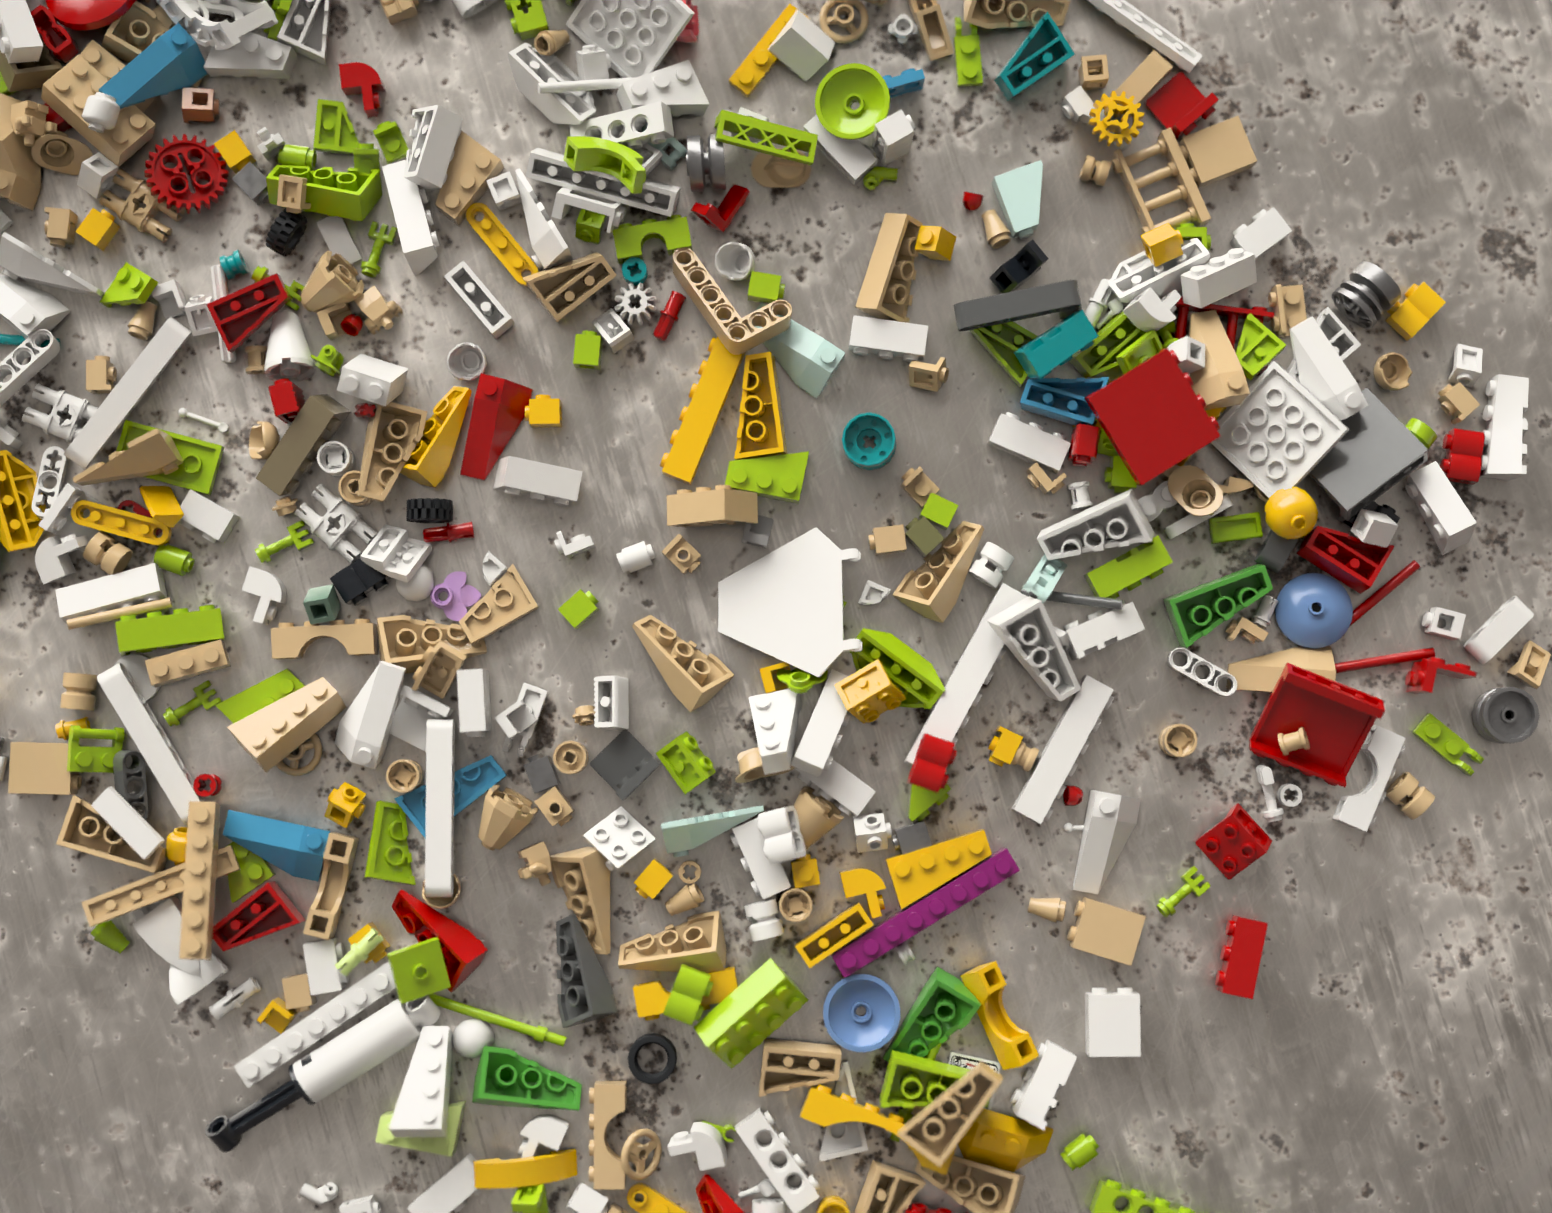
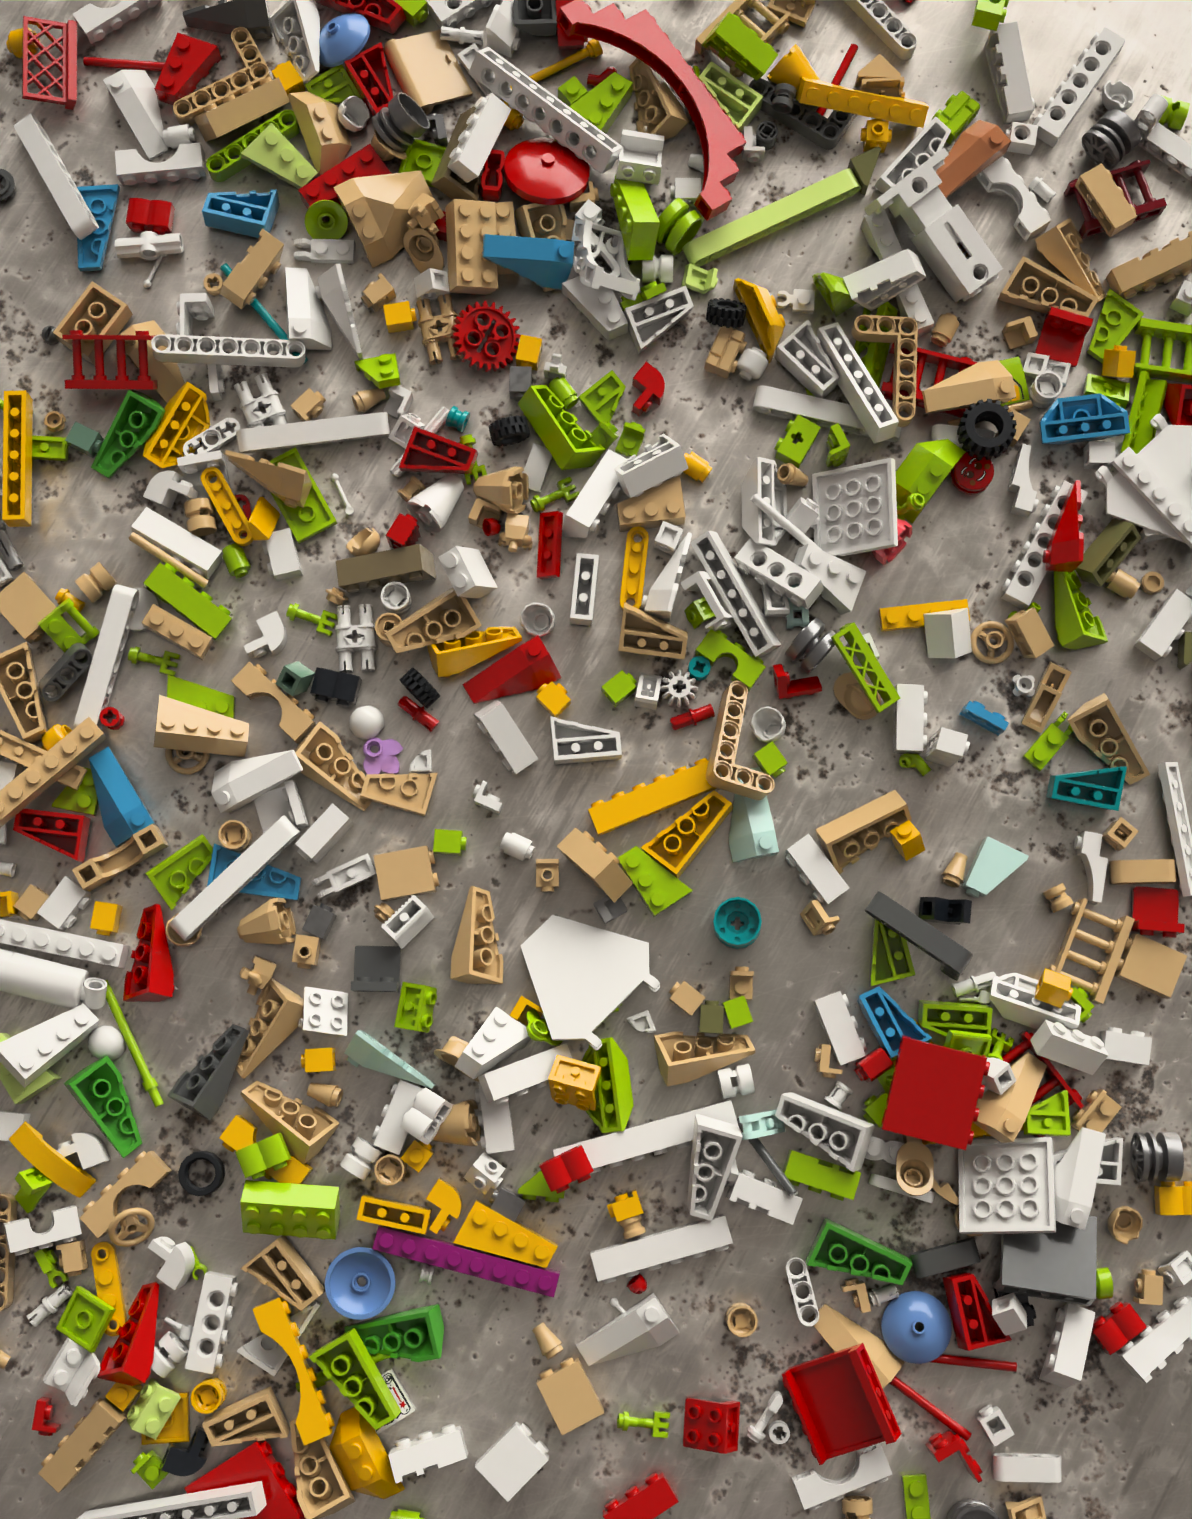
camera: 45 degrees right, 5 degrees down
white head [82,92,120,133] -> none
white tile [91,786,165,860] -> none
nougat brick [182,88,220,123] -> none
tan bracket [277,175,311,213] -> none
lime hinge [310,345,344,377] -> none
yellow brick [324,781,366,828] -> none
yellowish green pin [335,928,384,976] -> none
red axle [354,403,376,418] -> none
white slope [360,524,432,583] -> none
lime plate [387,937,451,1004] -> none
tan bracket [412,640,467,699] -> none
white panel [495,700,536,739] -> none
tan wheel [553,741,589,774] -> none
lime arch [563,136,646,194] -> none
tan bush [678,860,701,884] -> none
lime dish [815,63,890,140] -> none
tan wedge [897,1061,1003,1167] -> none
yellow arch [961,961,1039,1070] -> none
red hinge [963,192,984,211] -> none
teal wedge [1013,310,1098,380] -> none
yellow gear [1088,90,1144,147] -> none
white brick [1123,287,1181,332] -> none
lime tile [1208,512,1263,544] -> none
yellow cylinder [1264,487,1318,539] -> none
tan bush [1278,727,1310,756] -> none
none -> tan brick [373,846,439,902]
none -> red plate [537,511,563,579]
none -> white wedge [550,716,622,765]
none -> yellow brick [683,452,712,482]

